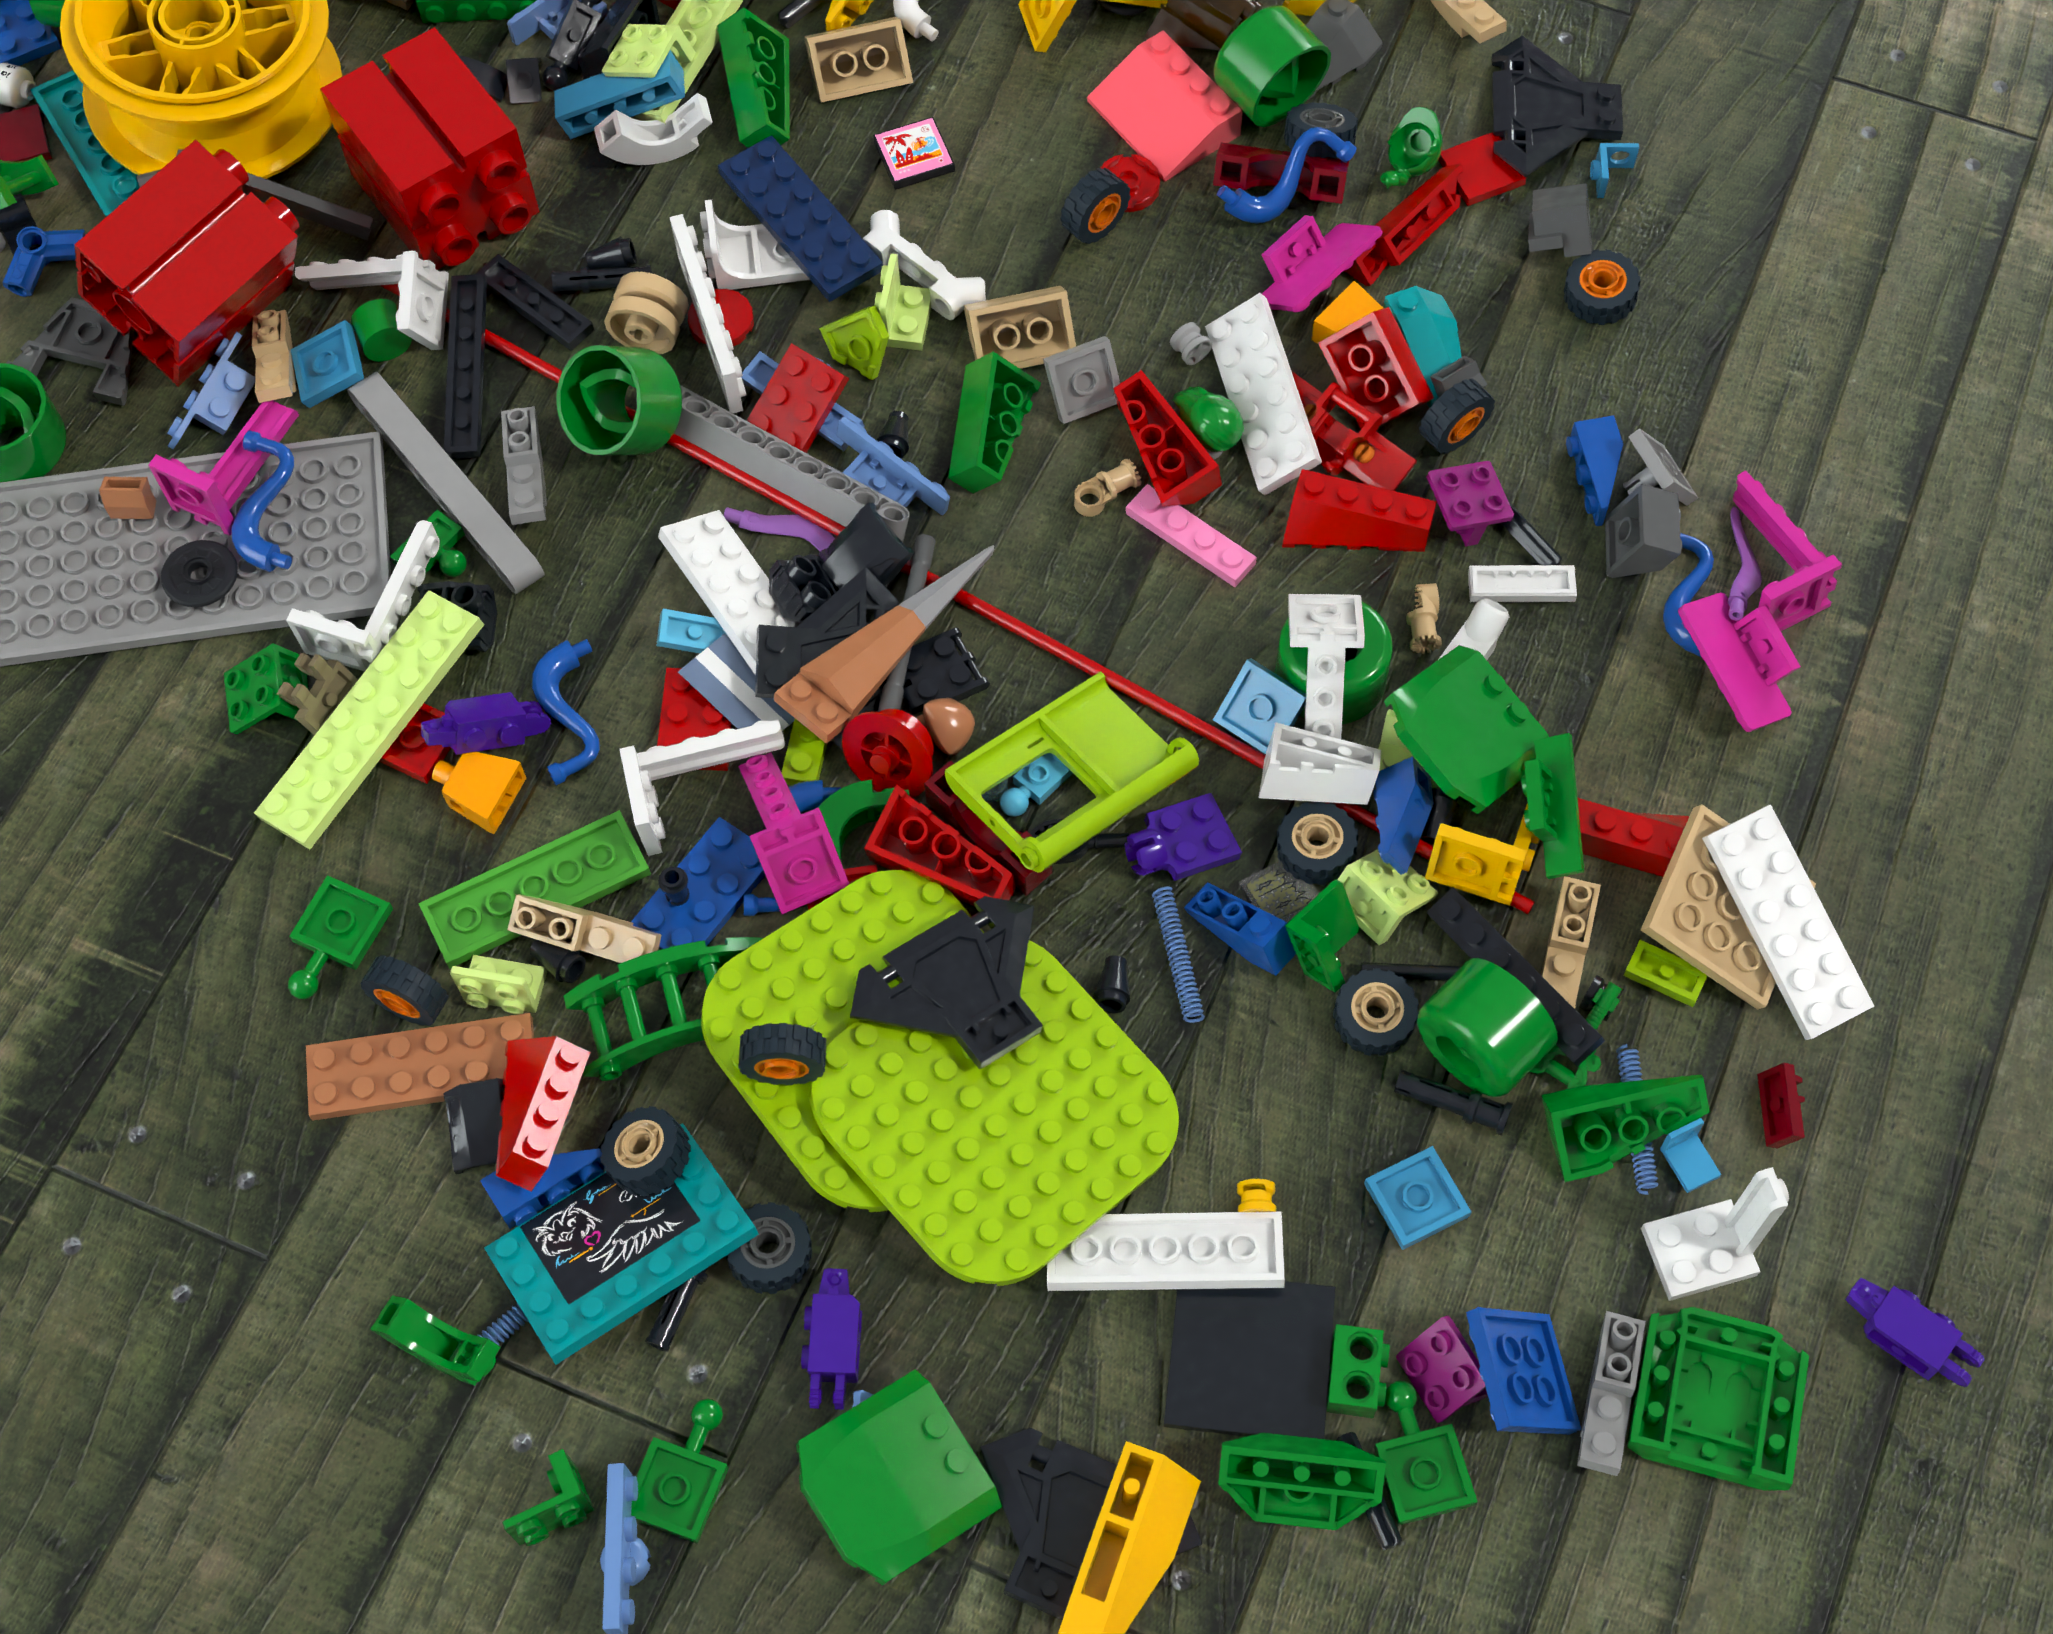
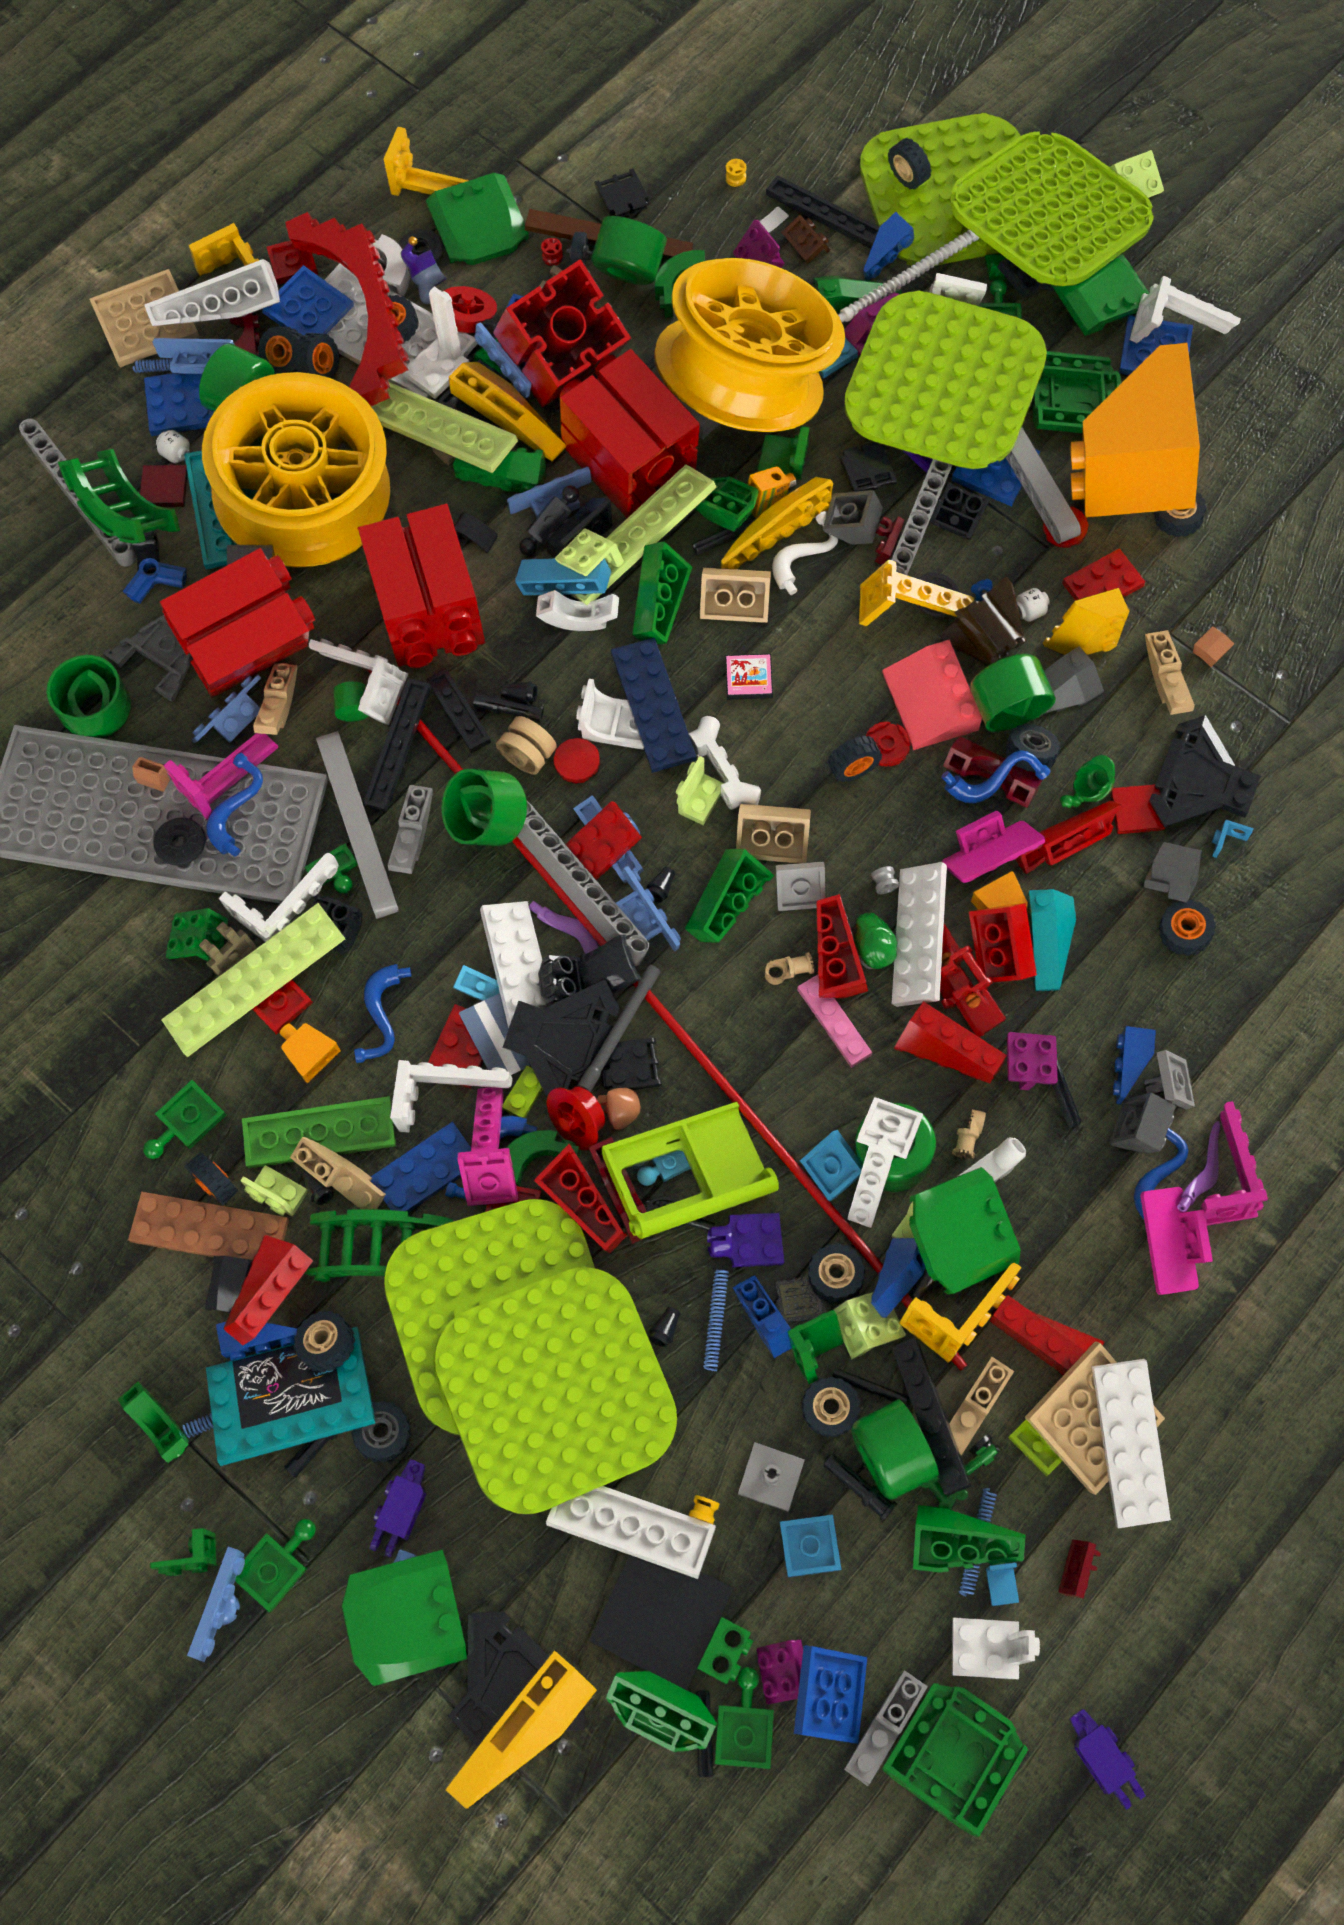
camera: 20 degrees right, 5 degrees up
dark grey tile [176,149,373,241] -> none
dark azure plate [291,320,364,408] -> none
dark purple hinge [421,692,551,755] -> none
black bracket [506,57,542,103] -> none
black pin [658,867,690,906] -> none
white plate [670,214,746,413] -> none
black wheel [738,1023,826,1085] -> none
nougat plate [774,545,994,744] -> none
lime plate [819,305,889,380] -> none
black plate [850,896,1043,1070] -> none
white wedge [1259,723,1381,805] -> none
black wheel [1419,378,1495,454] -> none
dark grey piece [1430,355,1488,398] -> none
white plate [1468,565,1577,602] -> none
green bracket [1521,733,1584,879] -> none
none -> light grey tile [738,1442,805,1512]

